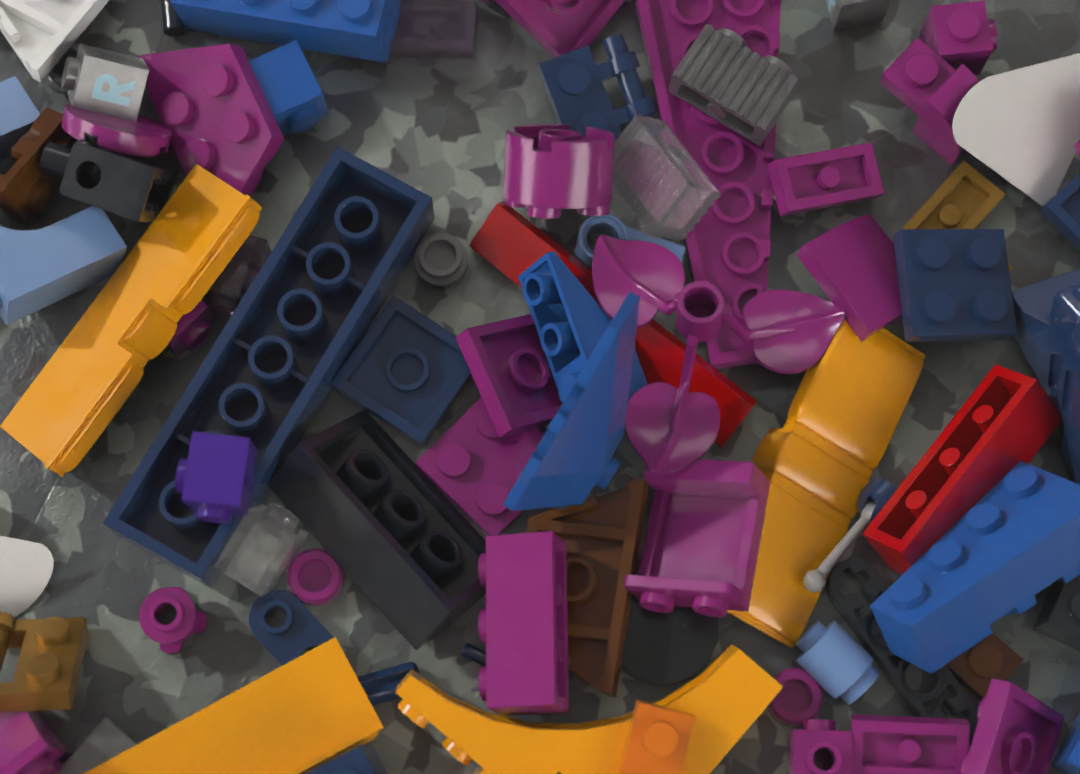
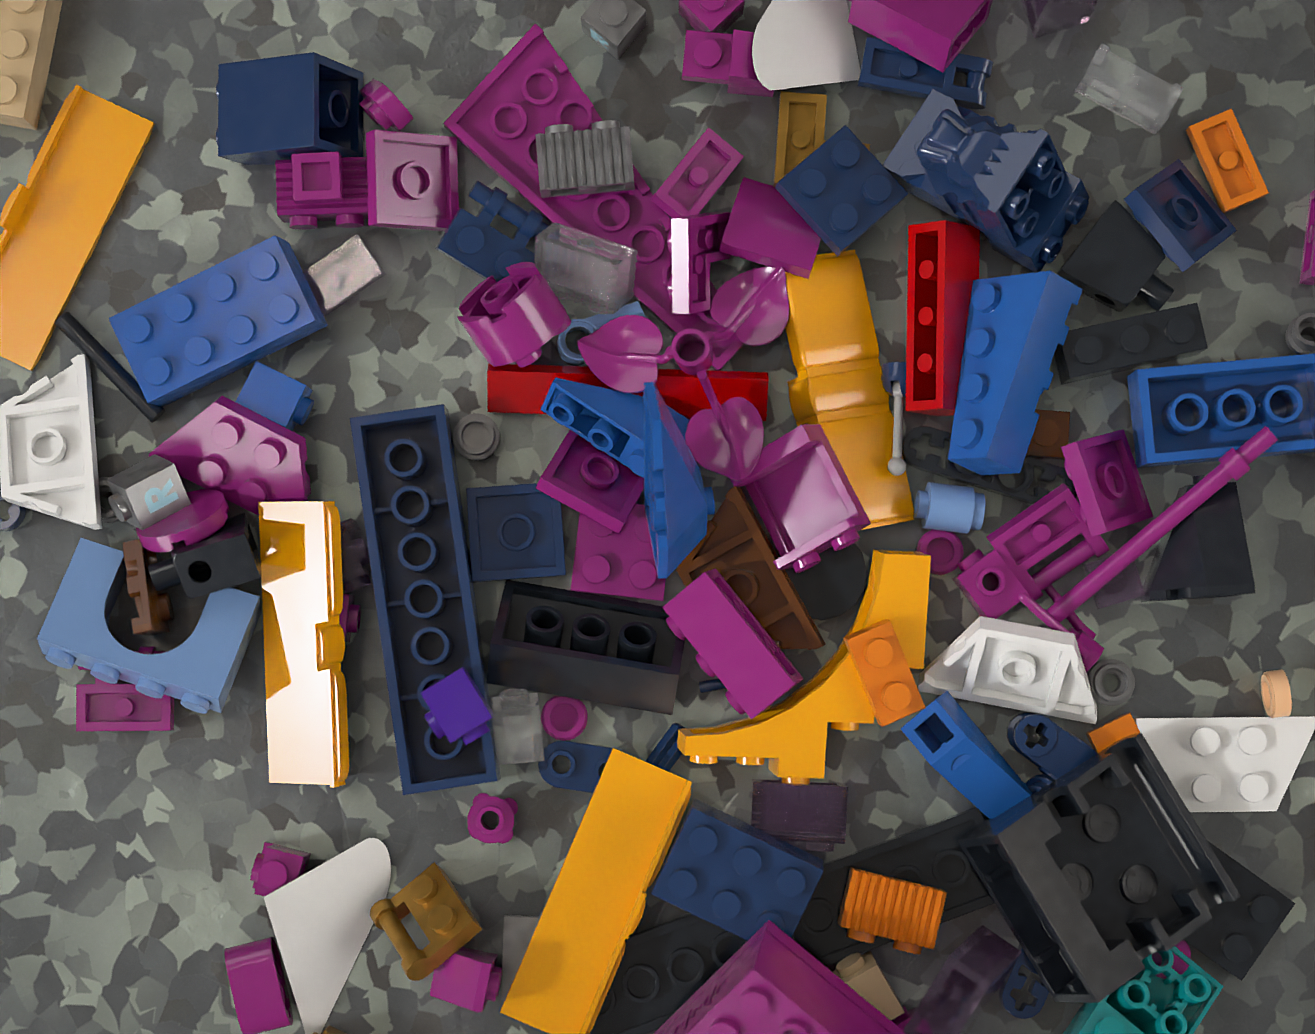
camera: 35 degrees left, 10 degrees up
none -> magenta plate [667,212,731,314]

